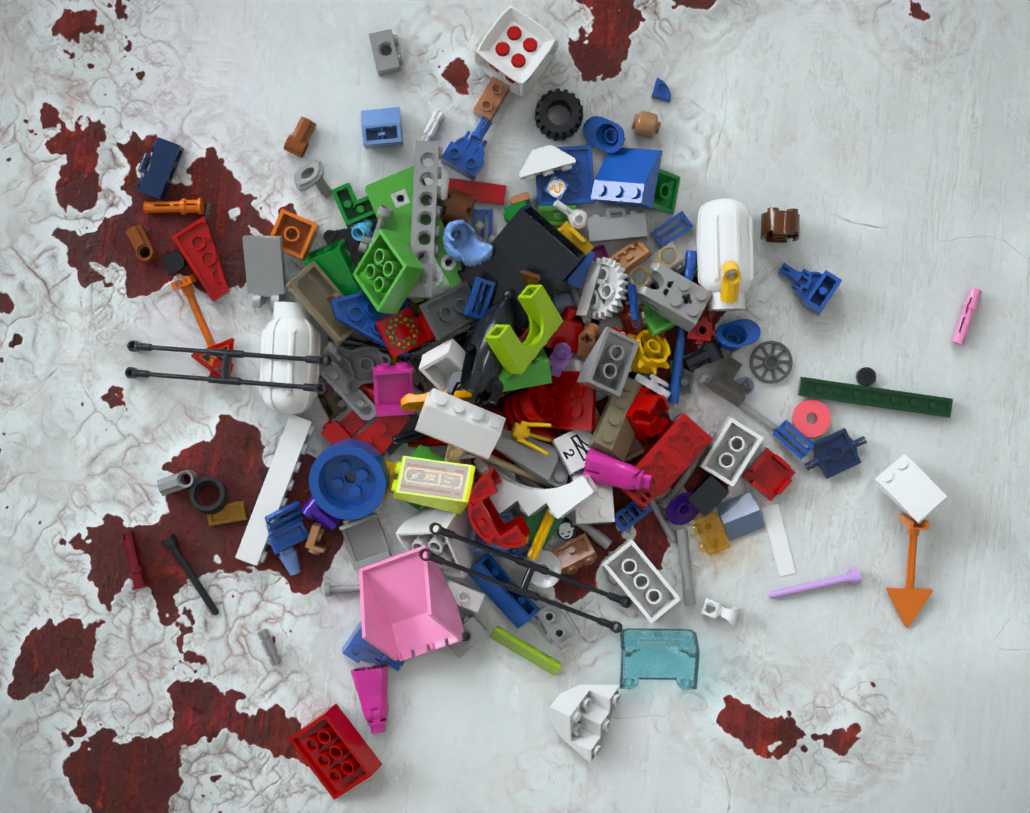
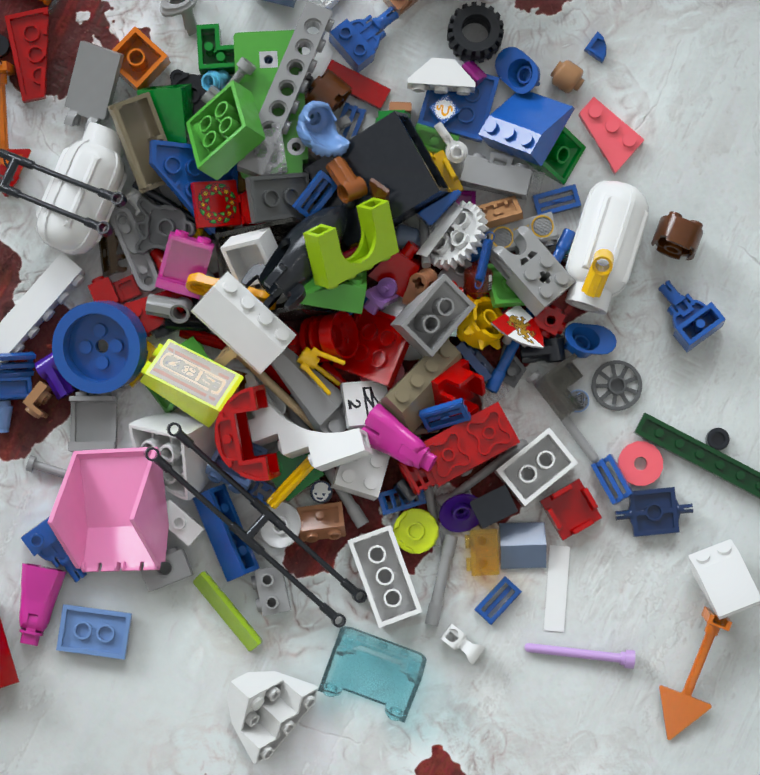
camera: 15 degrees right, 5 degrees down
none -> medium blue plate [56,604,132,660]
none -> light grey piece [145,294,194,323]
none -> dark orange piece [326,156,368,203]
none -> black tile [393,478,417,504]
none -> neon yellow tile [393,509,439,554]
none -> blue tile [419,398,471,432]
none -> magenta slope [462,61,487,87]
none -> blue tile [474,576,522,625]
none -> shield [491,306,544,349]
none -> coral wing [578,97,644,175]

